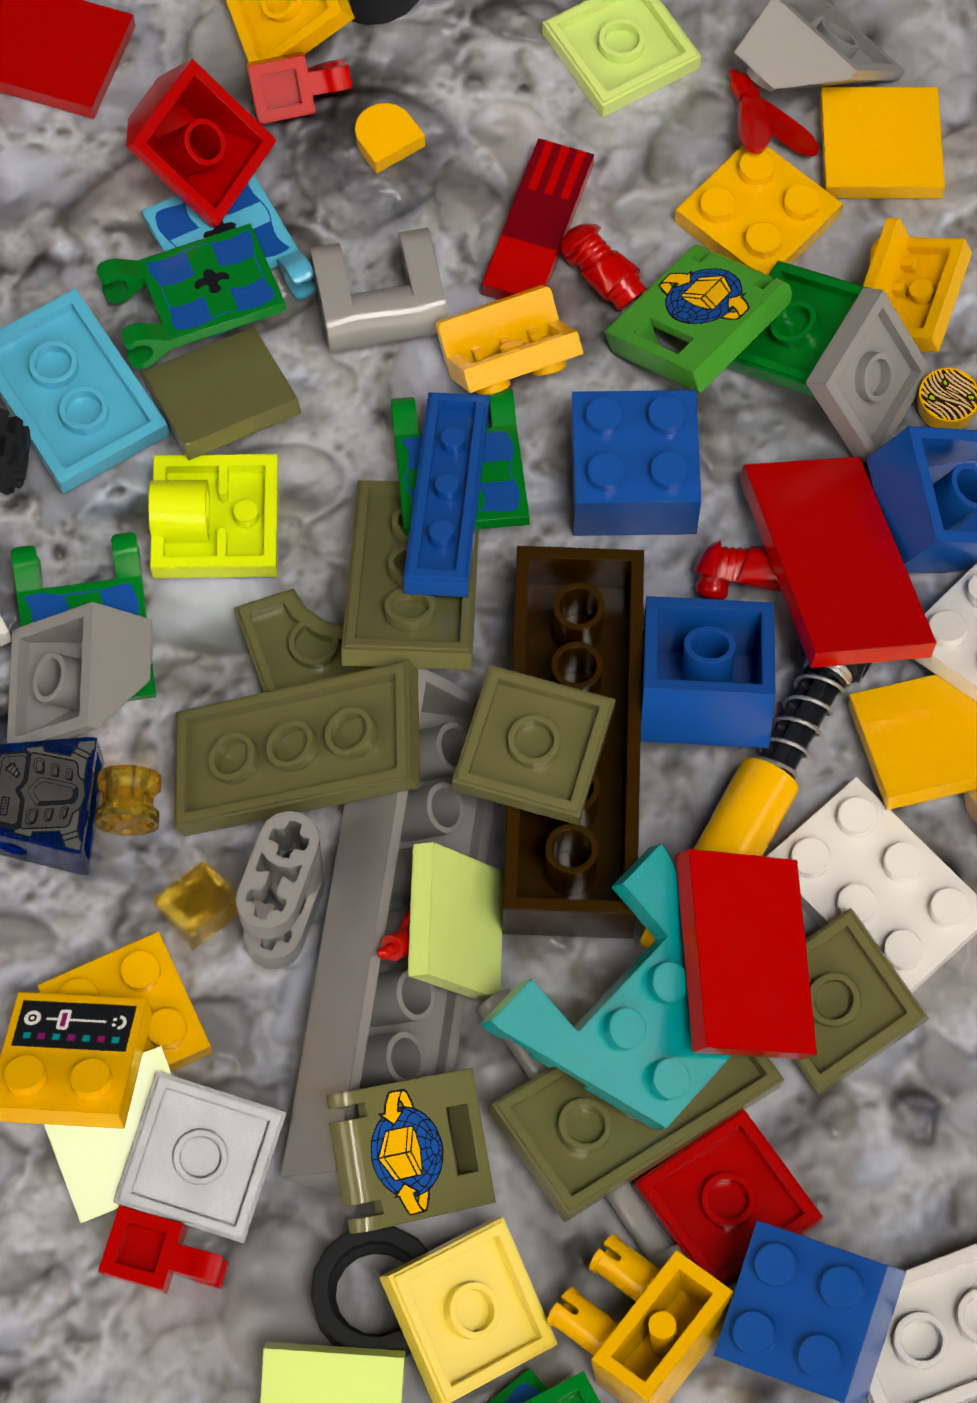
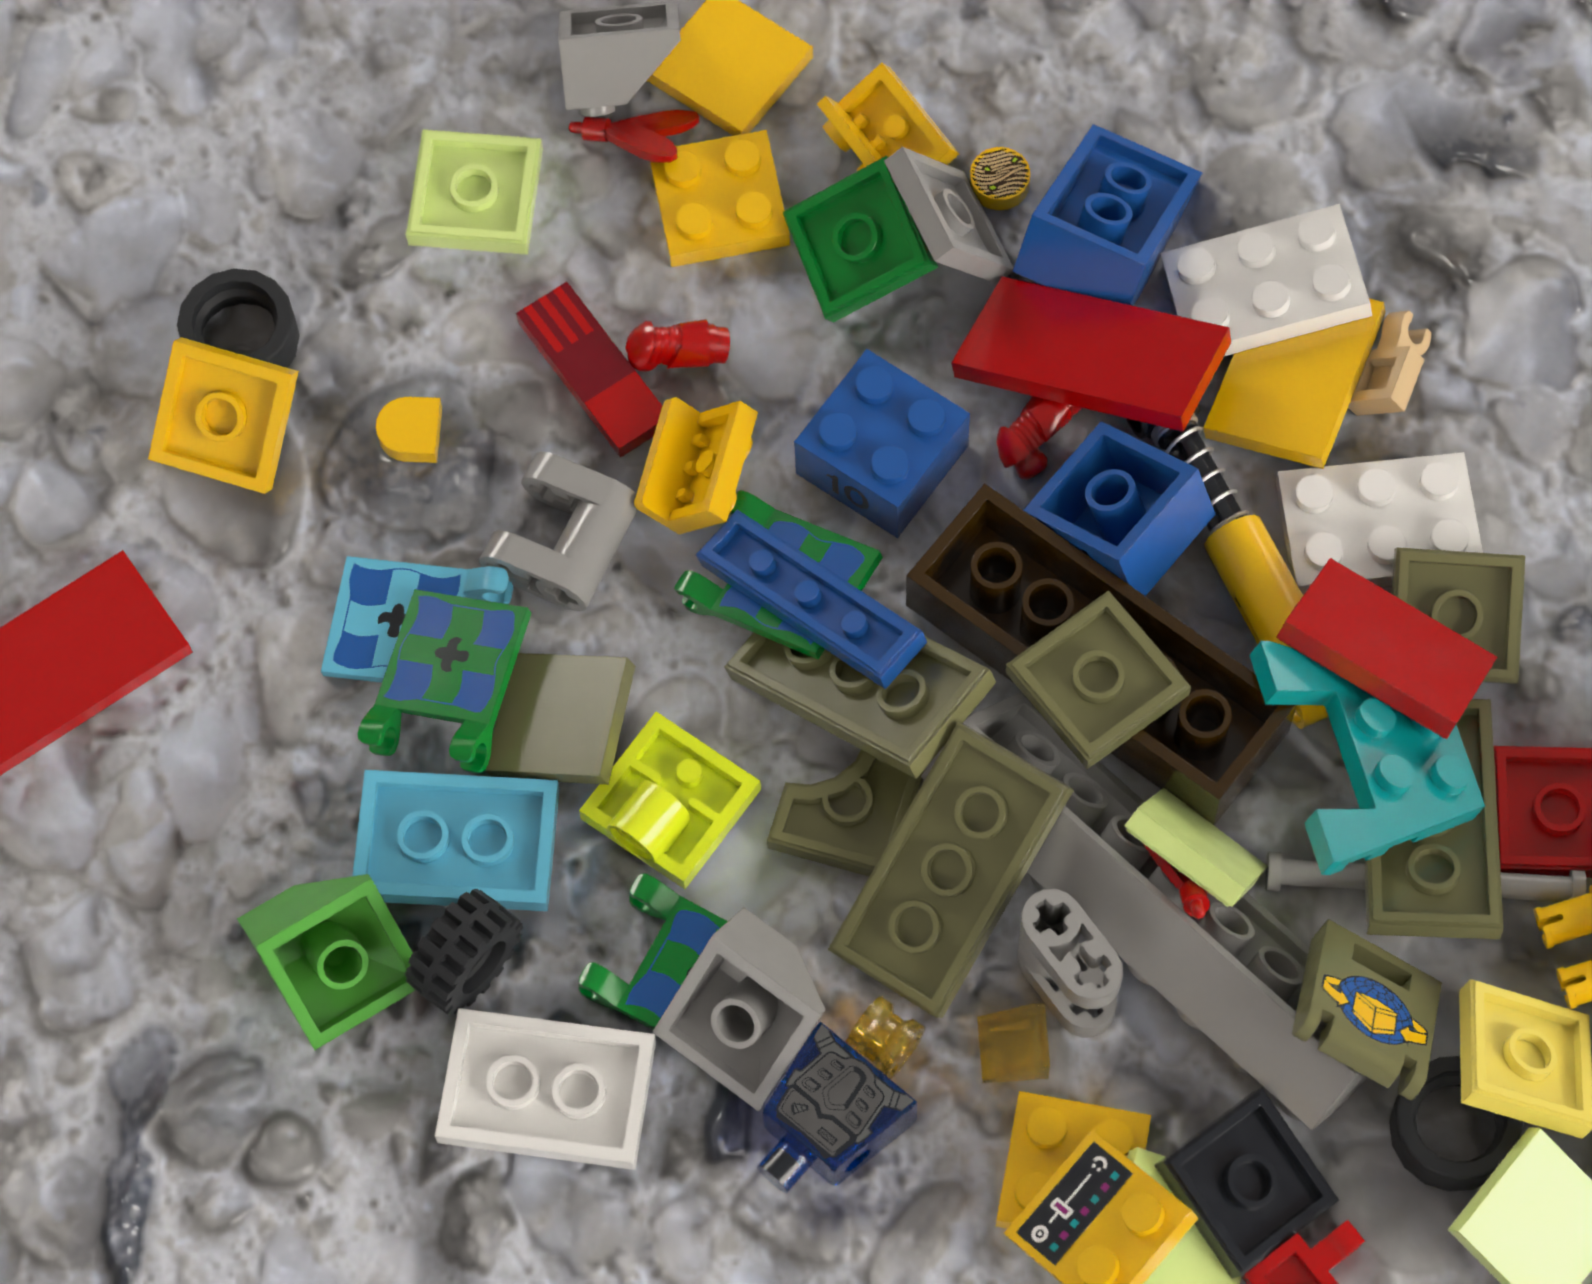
camera: 50 degrees left, 0 degrees up
red slope [126,58,277,228] -> none
plate [245,52,353,124] -> none
bright green container [605,244,792,394] -> none

